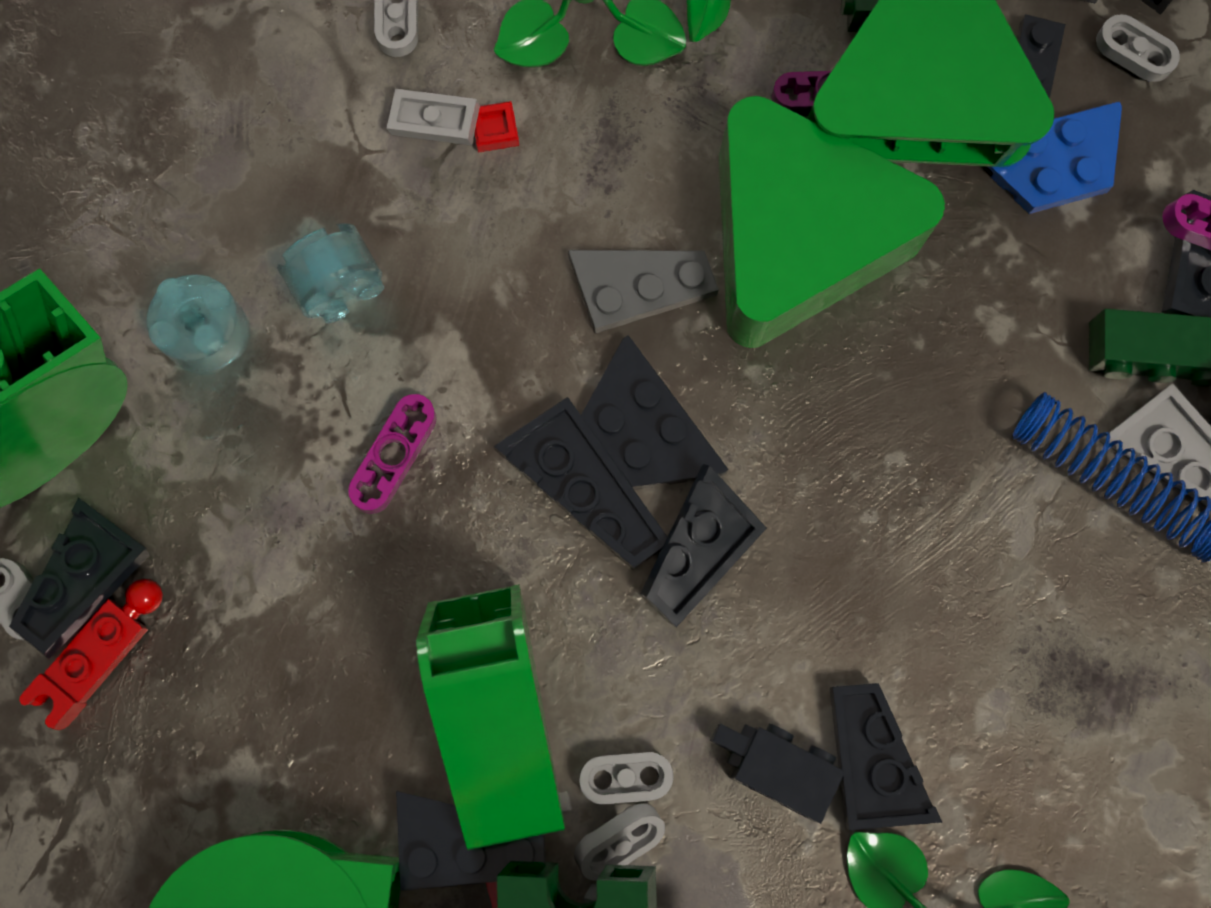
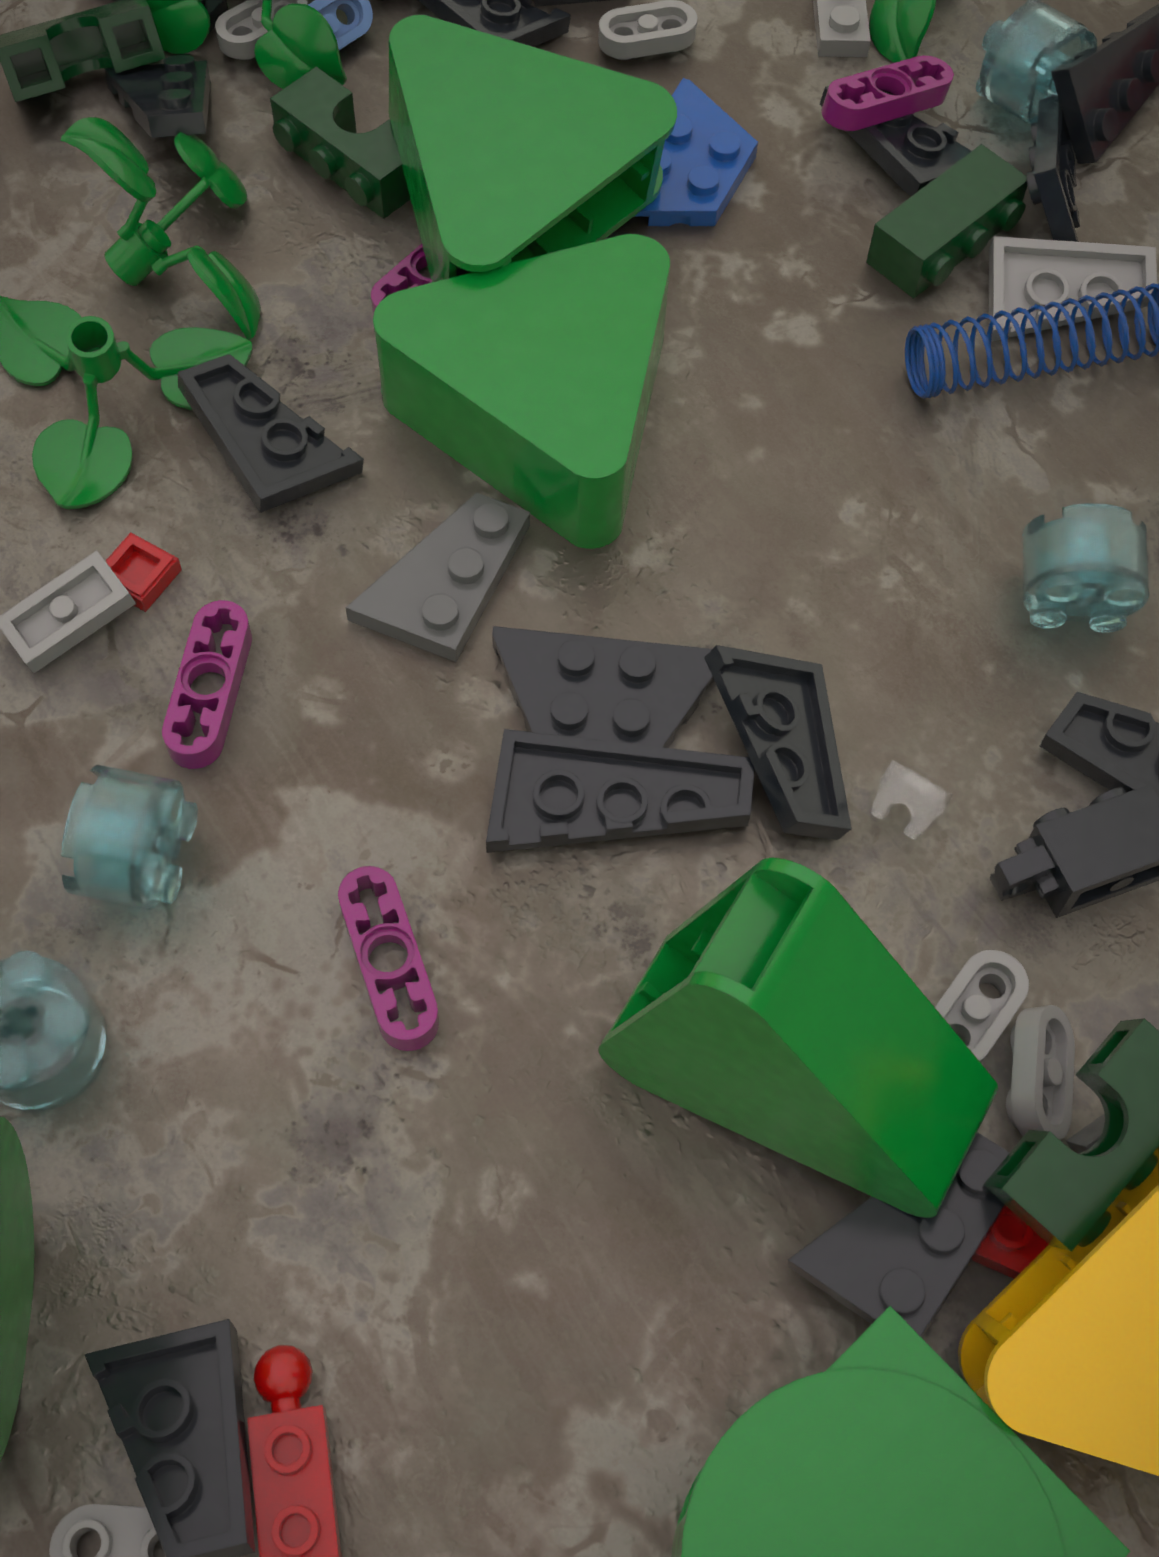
camera: 45 degrees left, 15 degrees down
none -> magenta beam [162,600,252,769]
none -> black wing [178,354,364,513]
none -> clear tile [870,760,953,840]
none -> clear light blue brick [1022,503,1150,632]

